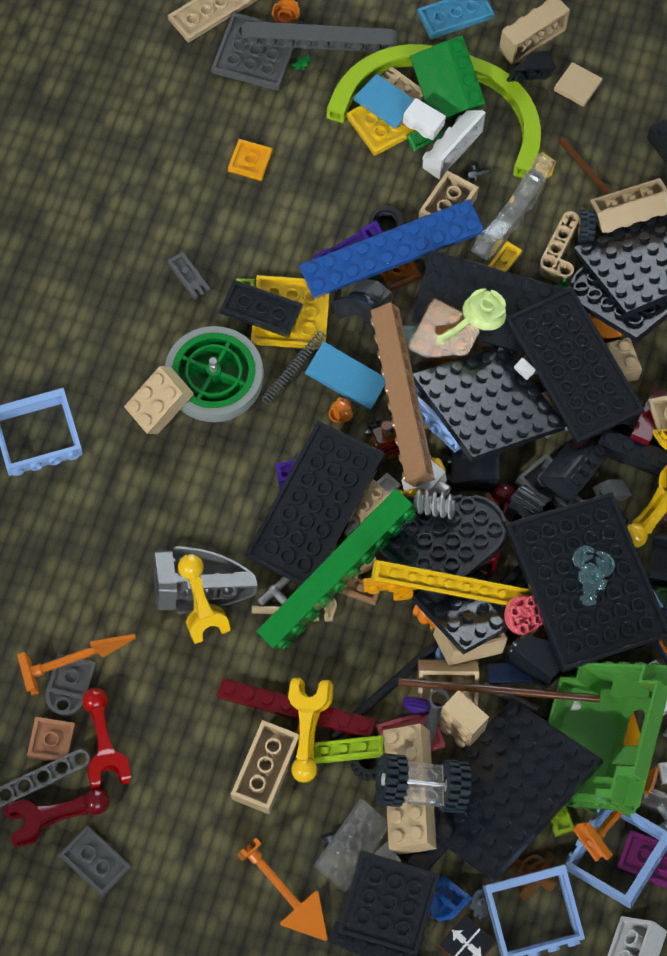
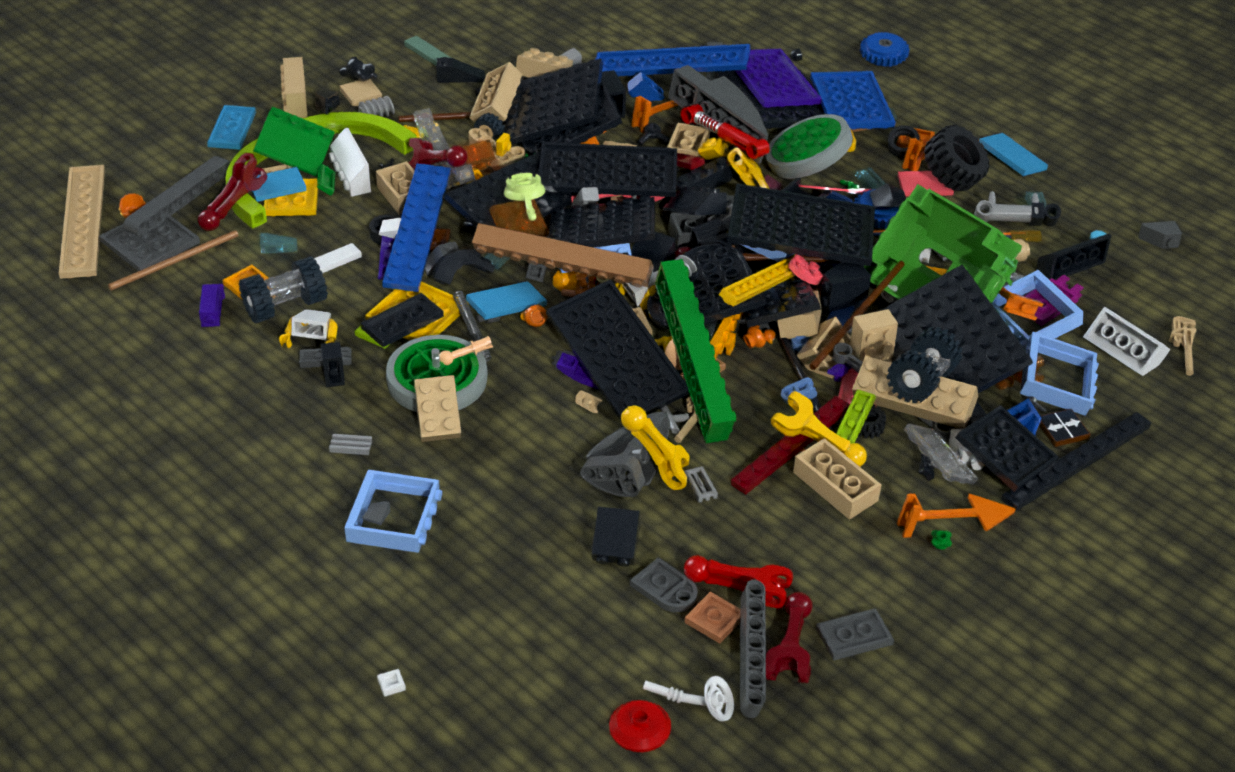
camera: 60 degrees left, 25 degrees down
orange piece [17,634,136,696] -> none
green plant [290,55,310,70] -> none
white brick [403,98,446,141] -> none
clear light blue animal [573,546,615,606] -> none
none -> medium nougat piece [108,230,238,291]
none -> dark red piece [198,153,268,231]
none -> dark purple window [199,284,225,327]
none -> black plate [239,256,328,324]
none -> clear light blue slope [260,233,297,254]
none -> white torso [279,310,338,348]
none -> white tile [314,243,362,273]
none -> black brick [321,342,345,388]
none -> light grey tile [329,434,372,455]
none -> black piece [340,57,378,82]
none -> light grey piece [358,96,395,117]
none -> dark grey slope [362,501,391,525]
none -> white slope [379,218,401,239]
none -> dark red piece [408,138,468,171]
none -> light nougat pin [439,336,493,365]
none -> clear orange brick [454,139,496,175]
none -> yellow plate [496,133,511,157]
none -> tan piece [575,390,603,413]
none -> black slope [592,506,641,567]
none -> light grey tile [684,466,718,503]
none -> medium blue plate [781,377,817,404]
none -> green plate [931,530,952,549]

